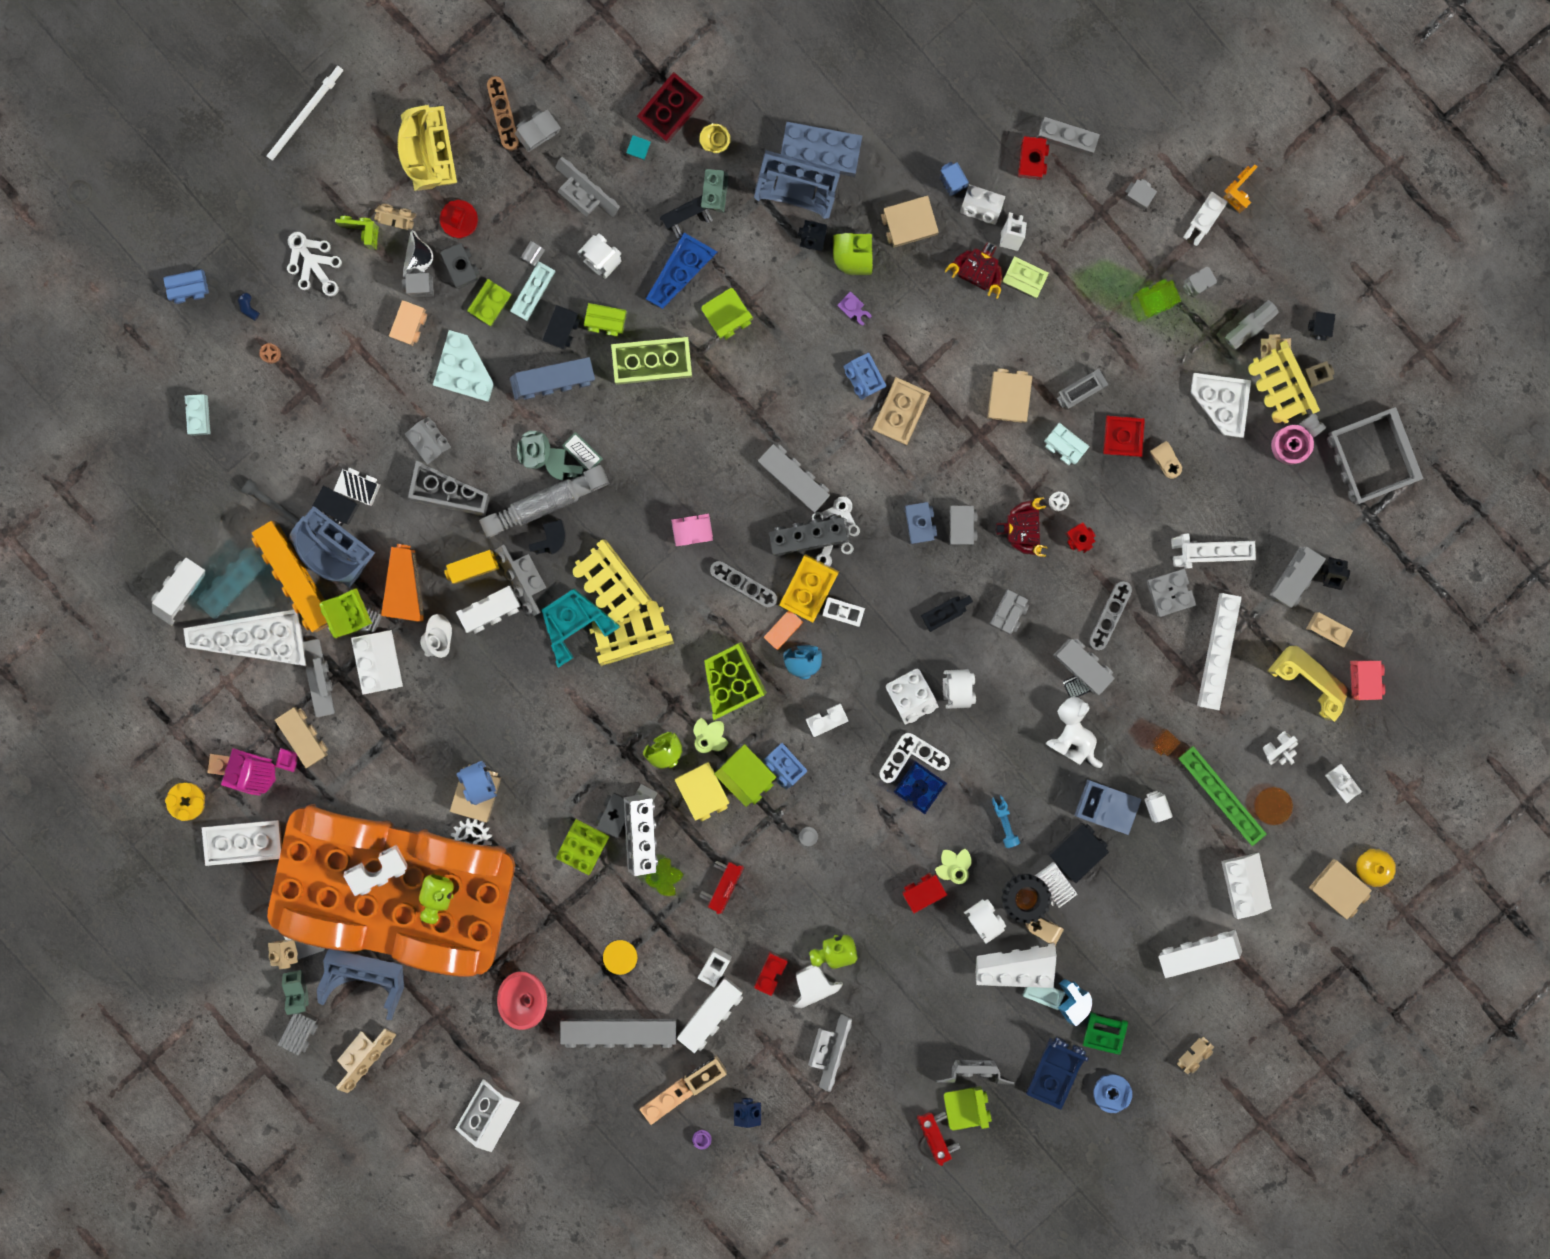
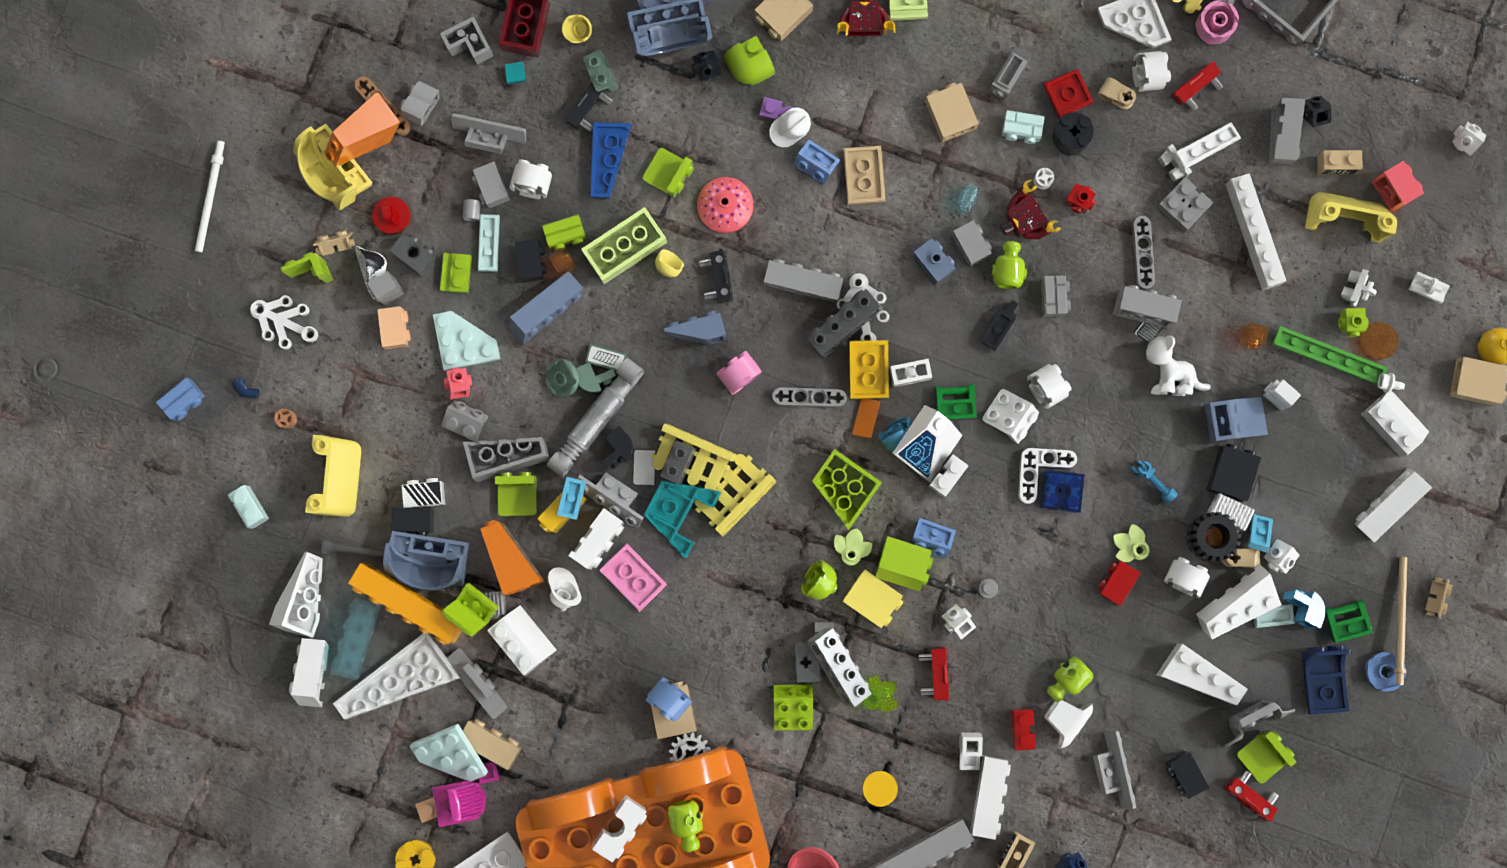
camera: 30 degrees left, 5 degrees down
none -> white wedge [269,552,323,638]
none -> light yellow windscreen [305,435,361,517]
none -> slope [324,93,400,167]
none -> light aqua plate [409,724,488,782]
none -> light grey brick [440,16,494,64]
none -> coral brick [443,368,472,400]
none -> light grey brick [472,162,510,209]
none -> lime bracket [495,472,537,516]
none -> clear orange brick [549,250,577,277]
none -> medium azure plate [557,477,586,520]
none -> bright pink tile [599,544,667,612]
none -> white sticker [633,450,655,485]
none -> light yellow hair [655,249,684,278]
none -> dark grey brick [660,441,697,484]
none -> sand blue slope [664,311,727,345]
none -> coral dish [697,177,753,233]
none -> black piece [699,249,734,303]
none -> white piece [769,108,811,147]
none -> white slope [893,405,962,483]
none -> green plate [935,384,977,420]
none -> white brick [942,604,976,640]
none -> clear light blue brick [955,184,979,214]
none -> lime piece [991,241,1027,289]
none -> black brick [1052,112,1094,155]
none -> white brick [1132,51,1171,92]
none -> white wedge [1156,643,1248,705]
none -> black brick [1166,751,1210,799]
none -> red piece [1171,61,1223,111]
none -> medium azure plate [1248,514,1273,552]
none -> white brick [1264,539,1300,574]
none -> lime brick [1338,308,1369,337]
none -> white piece [1378,373,1405,393]
none -> tan bar [1394,557,1407,685]
none -> white brick [1452,122,1486,156]

